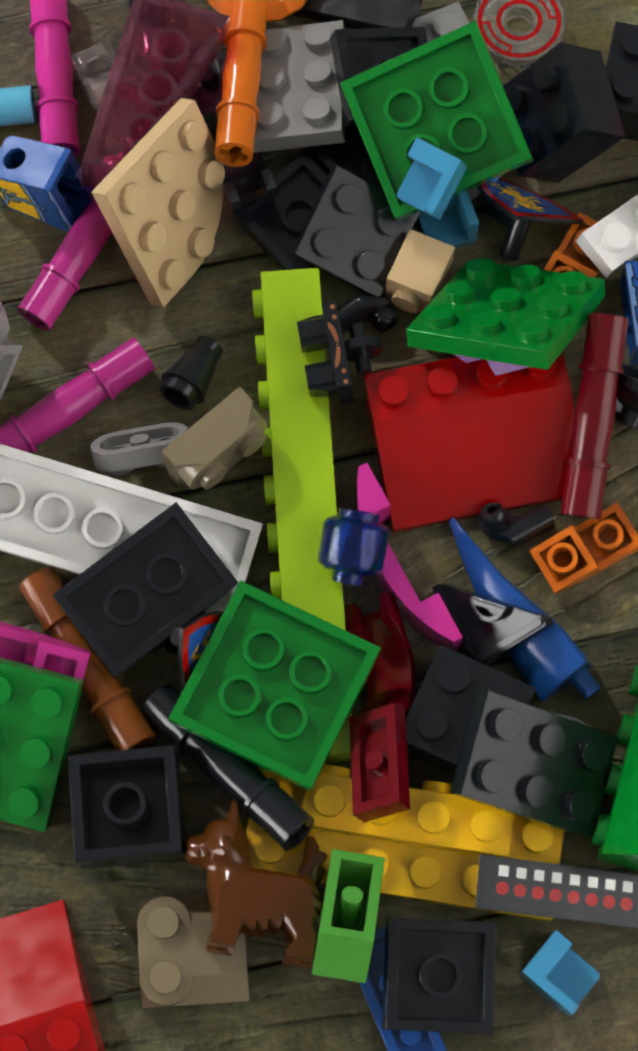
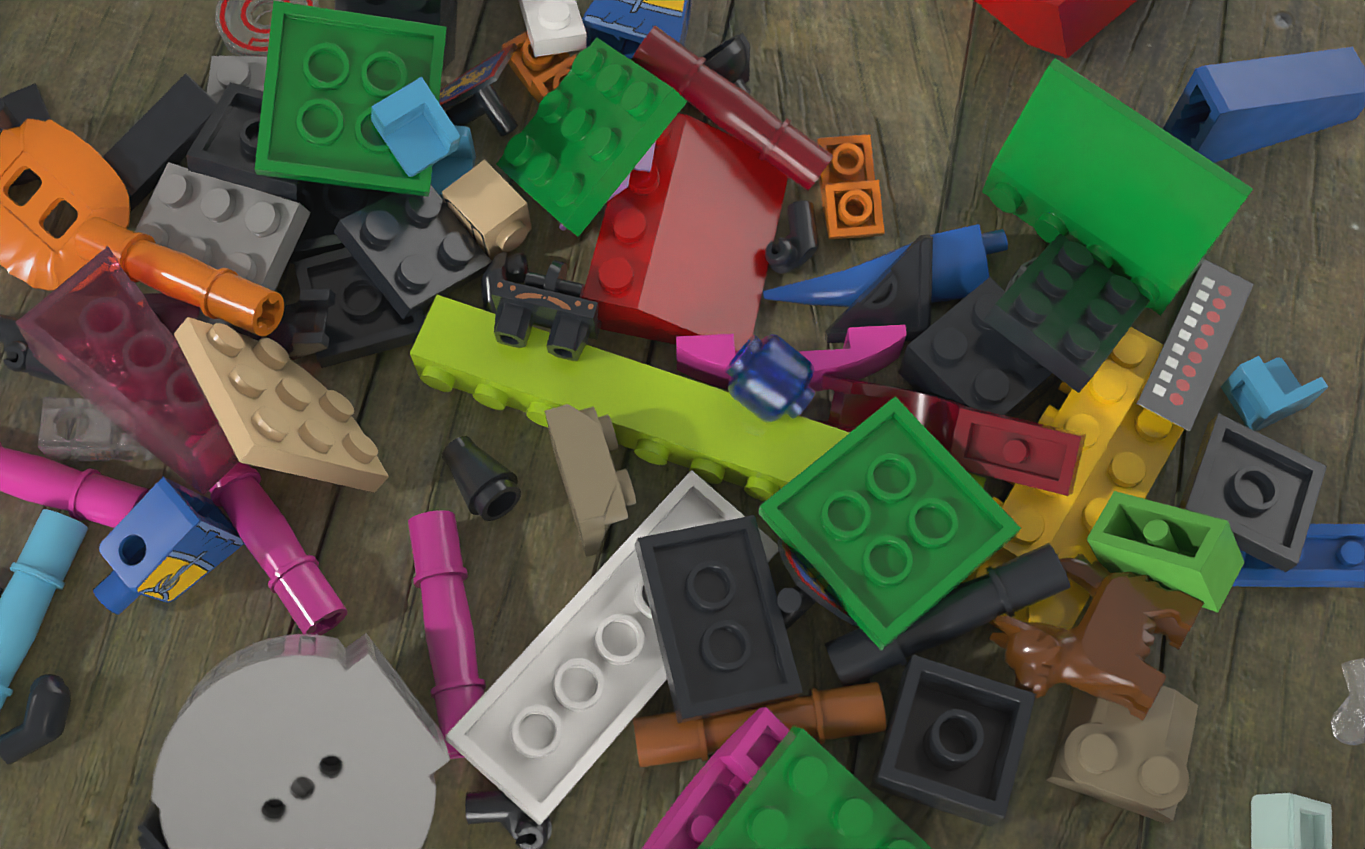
camera: 70 degrees left, 5 degrees down
light grey plate [90,422,188,476] -> none

